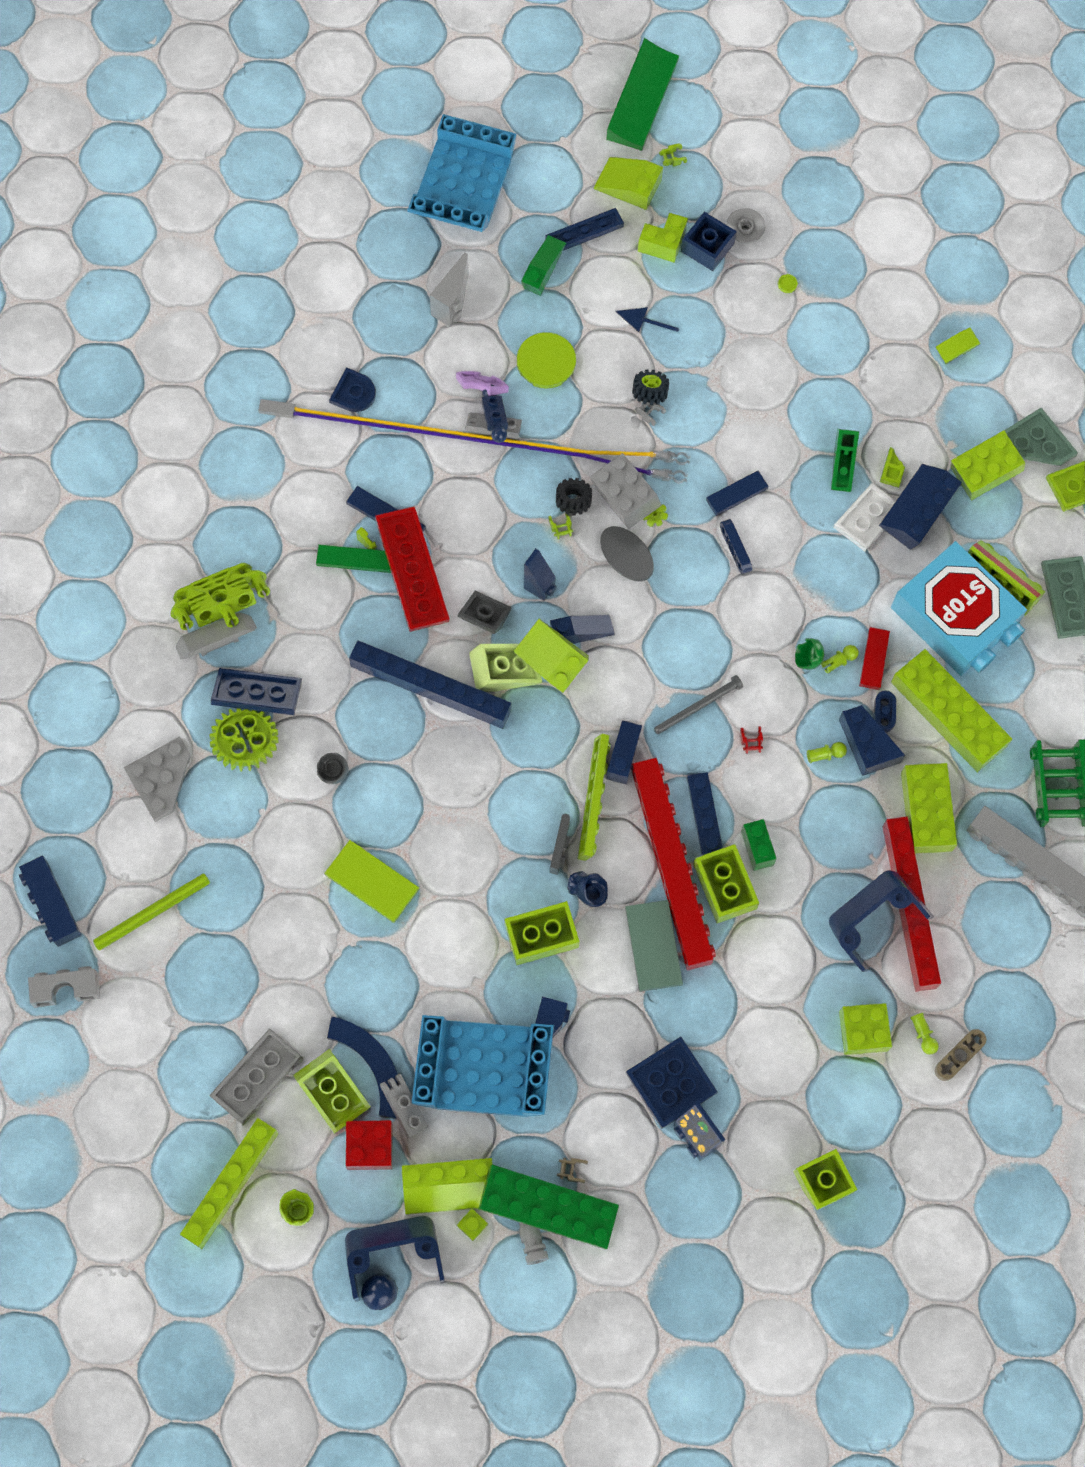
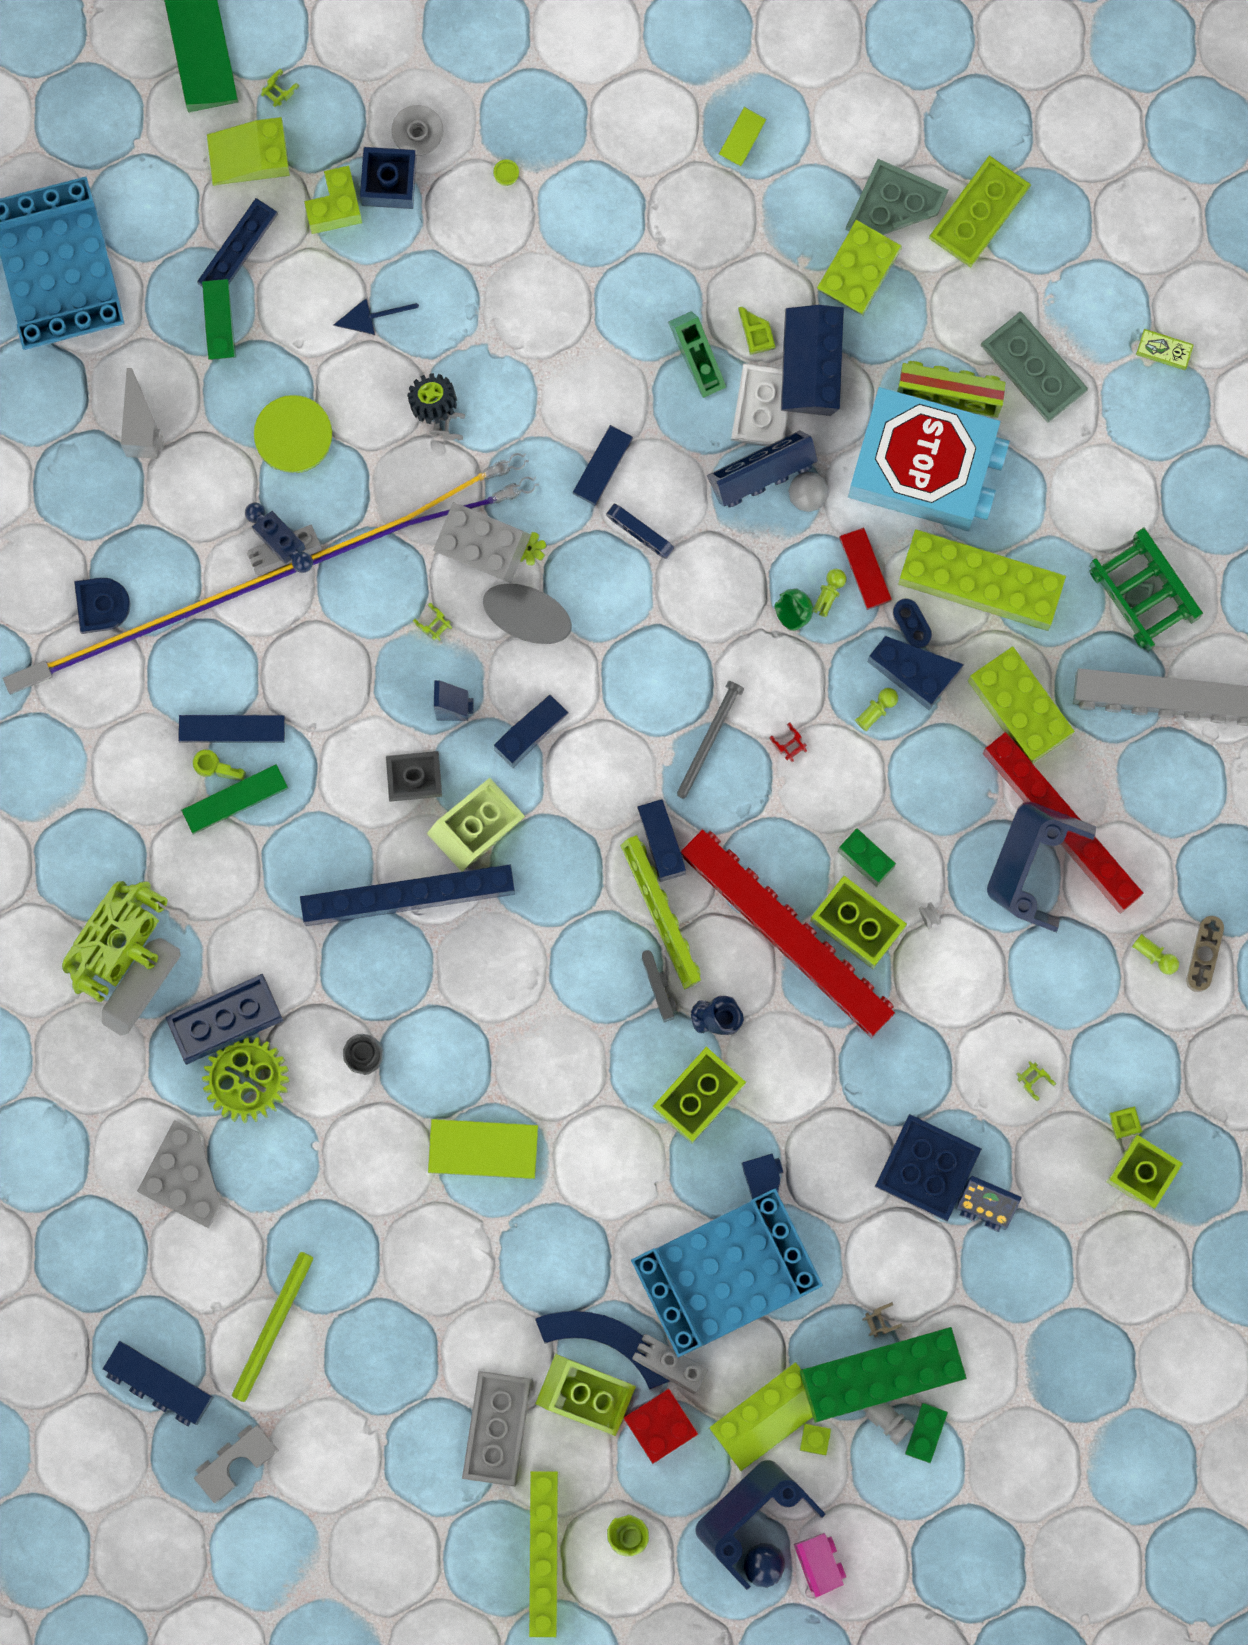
camera: 30 degrees left, 10 degrees up
red plate [375,506,450,632] -> none
lavender tile [456,371,509,396] -> none
lime slope [514,618,589,693] -> none
black tyre [556,478,592,516] -> none
sand green tile [625,900,683,992] -> none
dark blue plate [687,772,723,856] -> none
lime brick [839,1003,892,1055] -> none
none -> lime tile [193,749,220,777]
none -> dark blue slope [706,430,818,508]
none -> light grey hair [788,471,829,512]
none -> dark pink slope [793,1533,846,1597]
none -> green plate [905,1403,948,1463]
none -> light grey bush [919,902,941,929]
none -> lime piece [1016,1061,1056,1101]
none -> lime tile [1109,1106,1142,1139]

